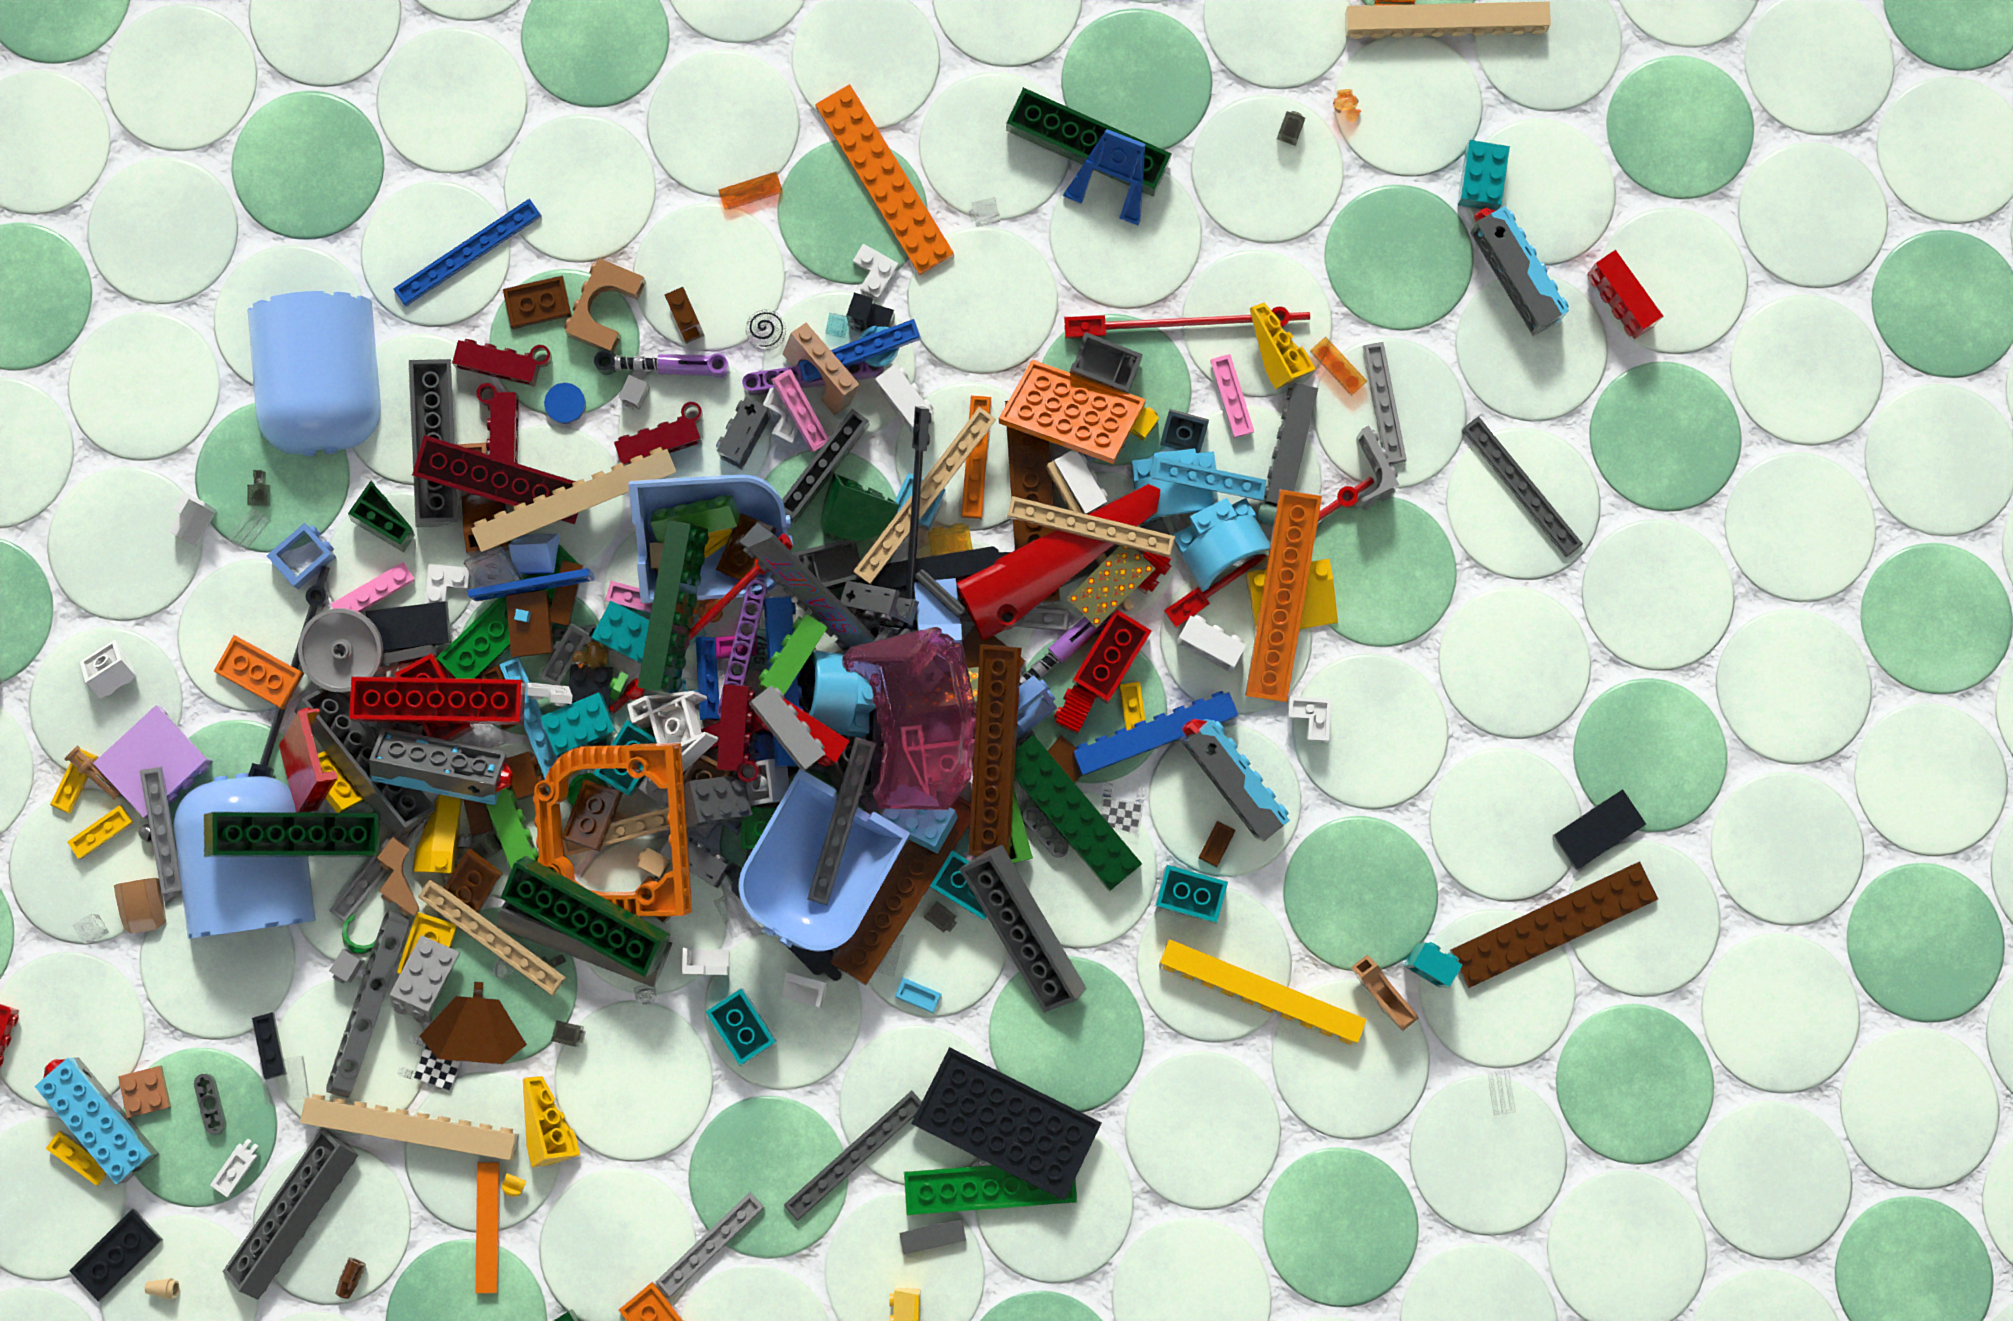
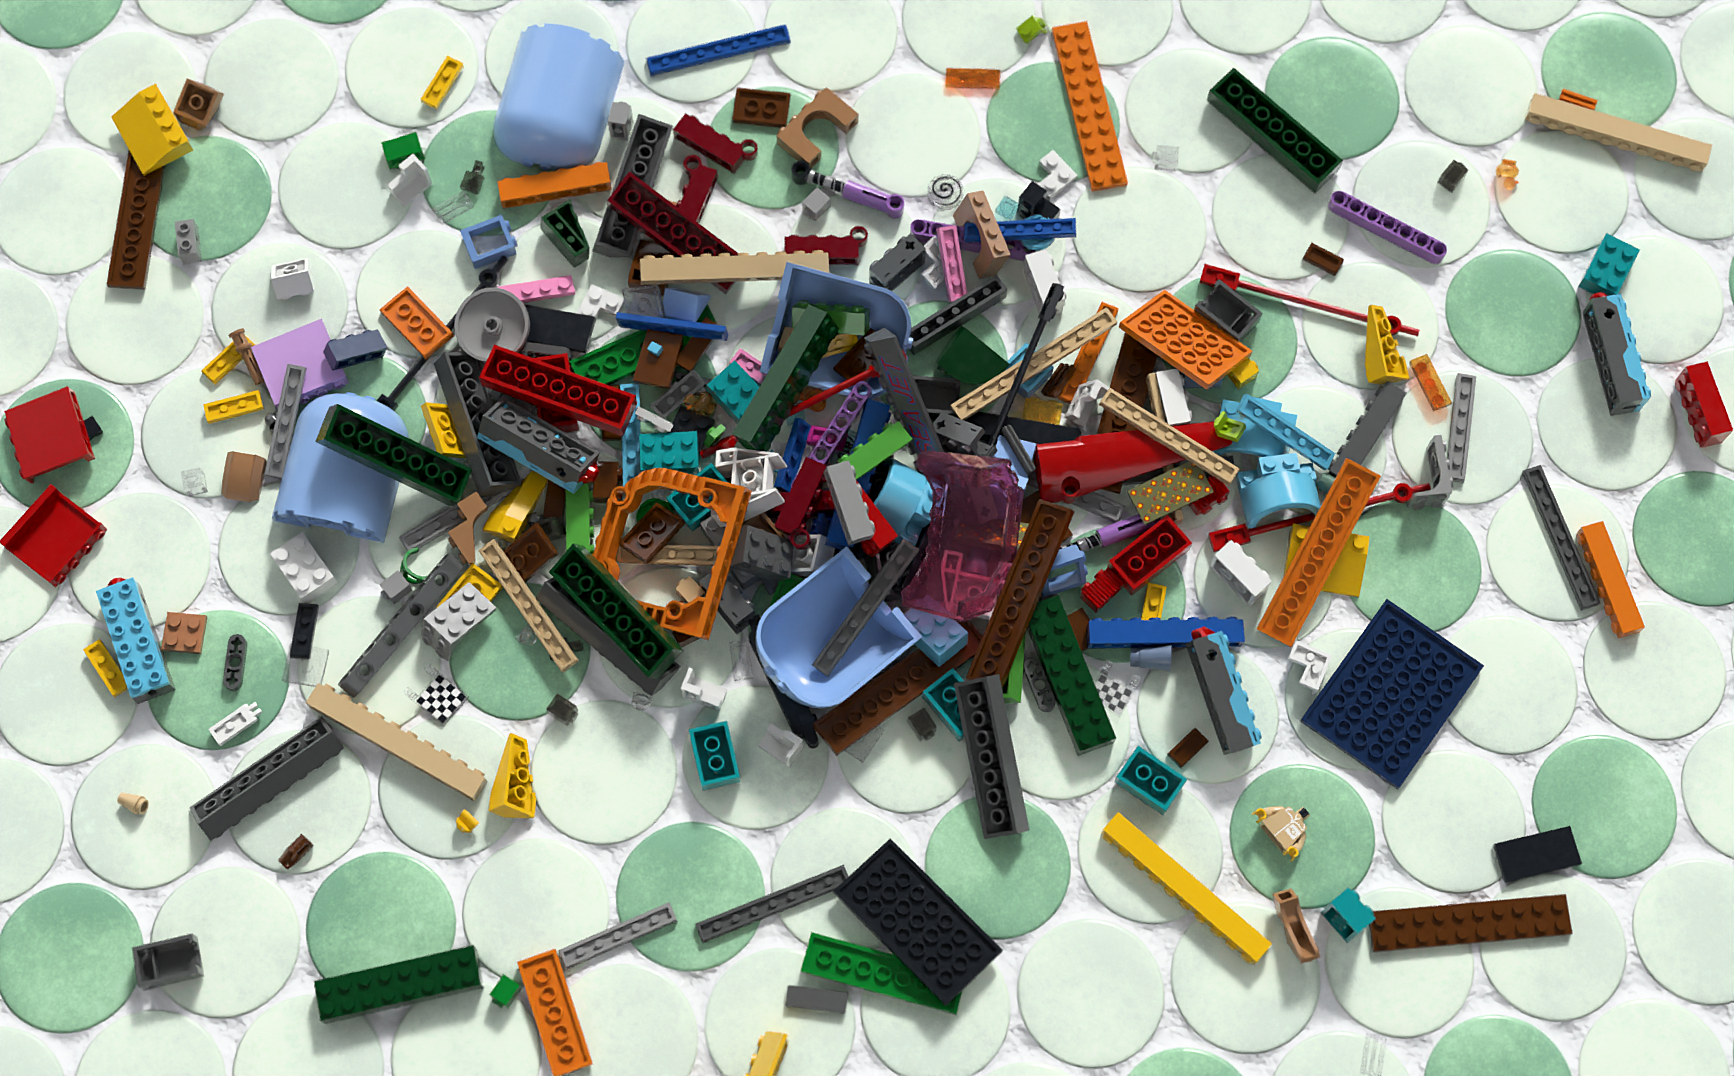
camera: 20 degrees right, 10 degrees down
black tile [69,1209,163,1301] -> none
red panel [279,708,338,813] -> none
reddish brown panel [419,981,527,1064] -> none
orange tile [475,1162,500,1293] -> none
blue tile [544,382,586,424] -> none
reddish brown panel [664,287,705,344] -> none
medium azure tile [895,978,941,1013] -> none
blue wing [1063,129,1145,226] -> none
dark grey slope [1160,409,1210,453] -> none
bright pink plate [1210,354,1254,438] -> none
none -> white brick [270,532,338,604]
none -> brick [323,329,388,371]
none -> green brick [381,132,425,169]
none -> yellow plate [420,55,464,110]
none -> orange brick [497,162,612,209]
none -> light grey brick [608,101,634,141]
none -> lime bracket [1016,15,1048,44]
none -> reddish brown tile [1041,363,1076,398]
none -> white panel [1064,379,1110,428]
none -> sand blue plant [1130,644,1171,672]
none -> lime bracket [1214,411,1246,442]
none -> tan torso [1252,806,1310,862]
none -> dark blue plate [1300,599,1484,790]
none -> reddish brown tile [1302,242,1344,276]
none -> medium lavender beam [1328,191,1447,264]
none -> orange brick [1576,521,1645,639]

